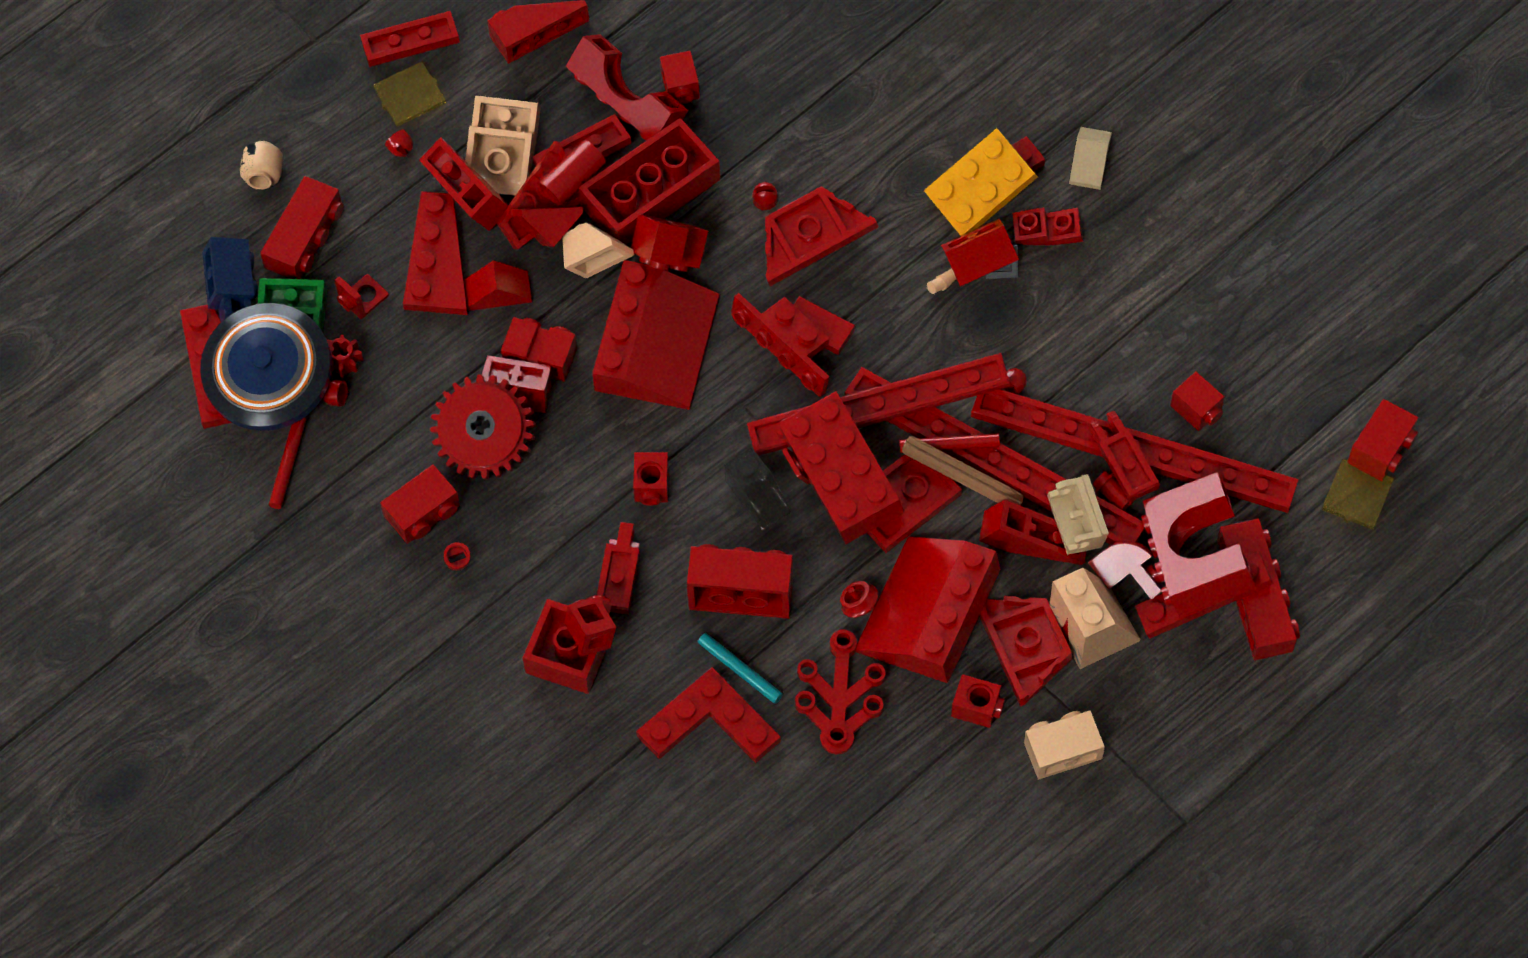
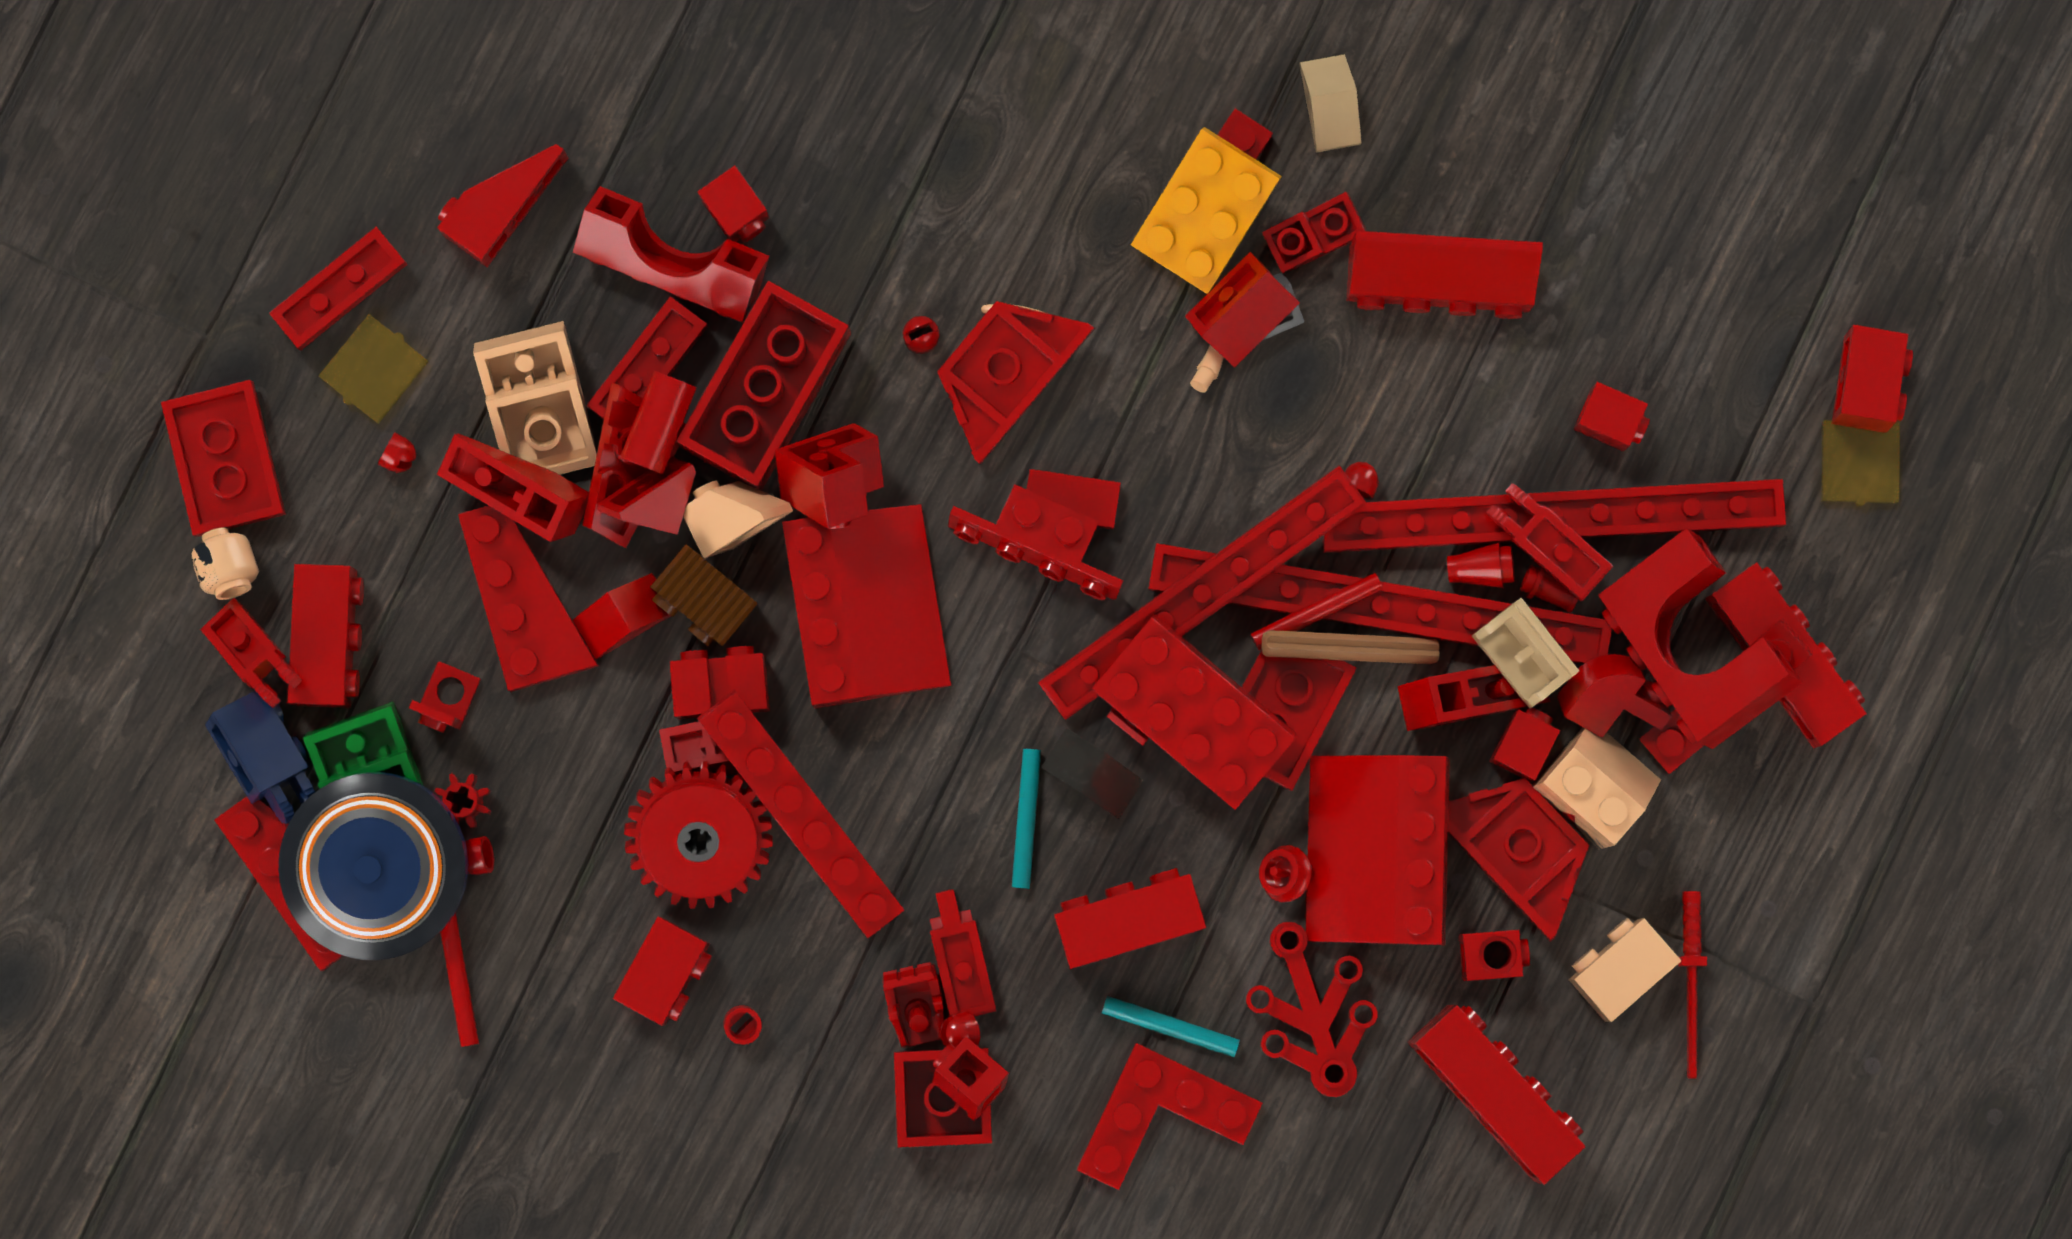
camera: 25 degrees left, 20 degrees up
red brick [633,452,669,506] -> none
none -> red plate [161,379,286,537]
none -> red hinge [200,598,302,708]
none -> reddish brown brick [650,544,758,647]
none -> red plate [697,690,904,938]
none -> red hand [883,962,944,1048]
none -> teal bar [1012,749,1041,889]
none -> red slope [1346,231,1543,319]
none -> red brick [1407,1005,1586,1185]
none -> red cone [1447,542,1515,588]
none -> red brick [1489,707,1560,782]
none -> red sword [1678,891,1707,1079]

